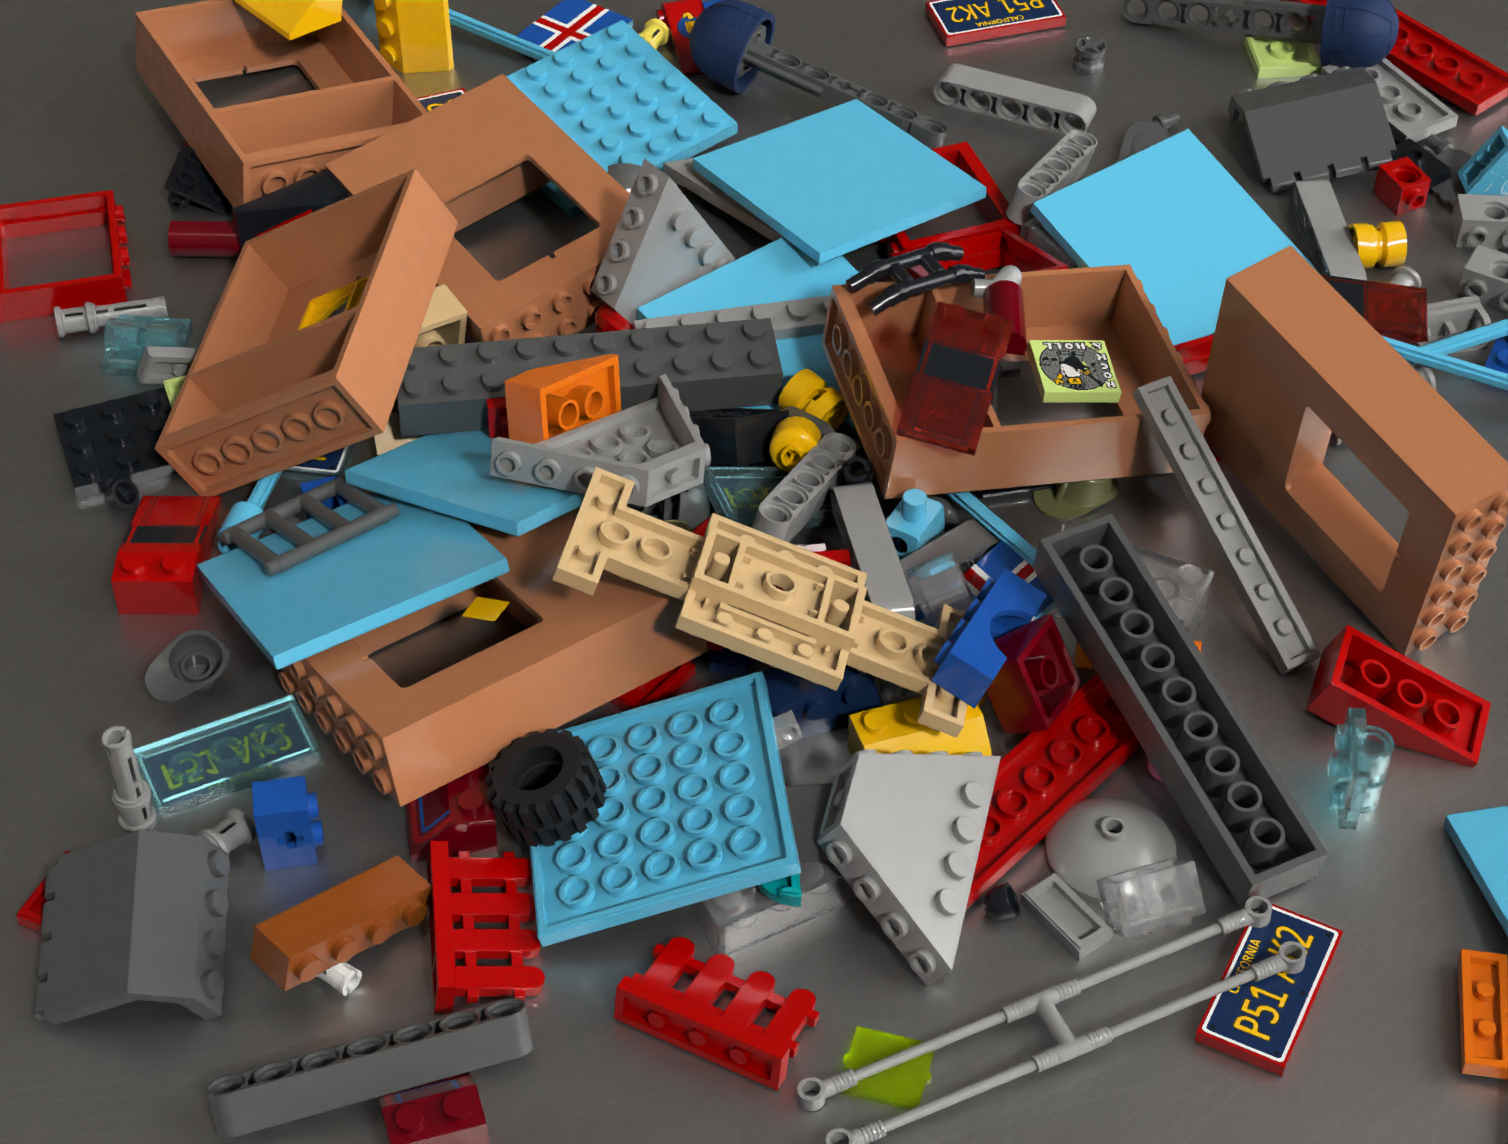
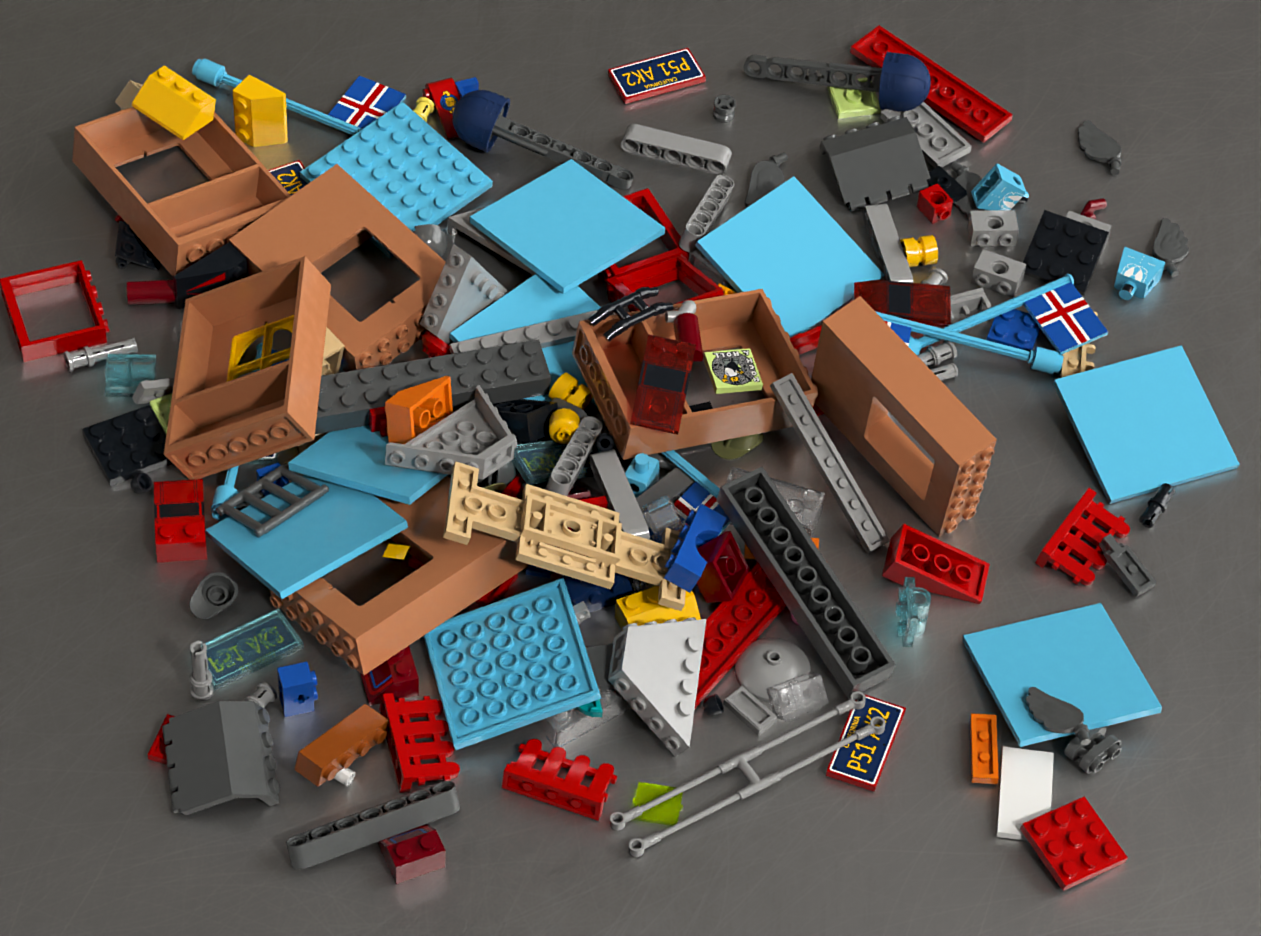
camera: 10 degrees left, 5 degrees up
black tyre [485,728,606,847] -> none

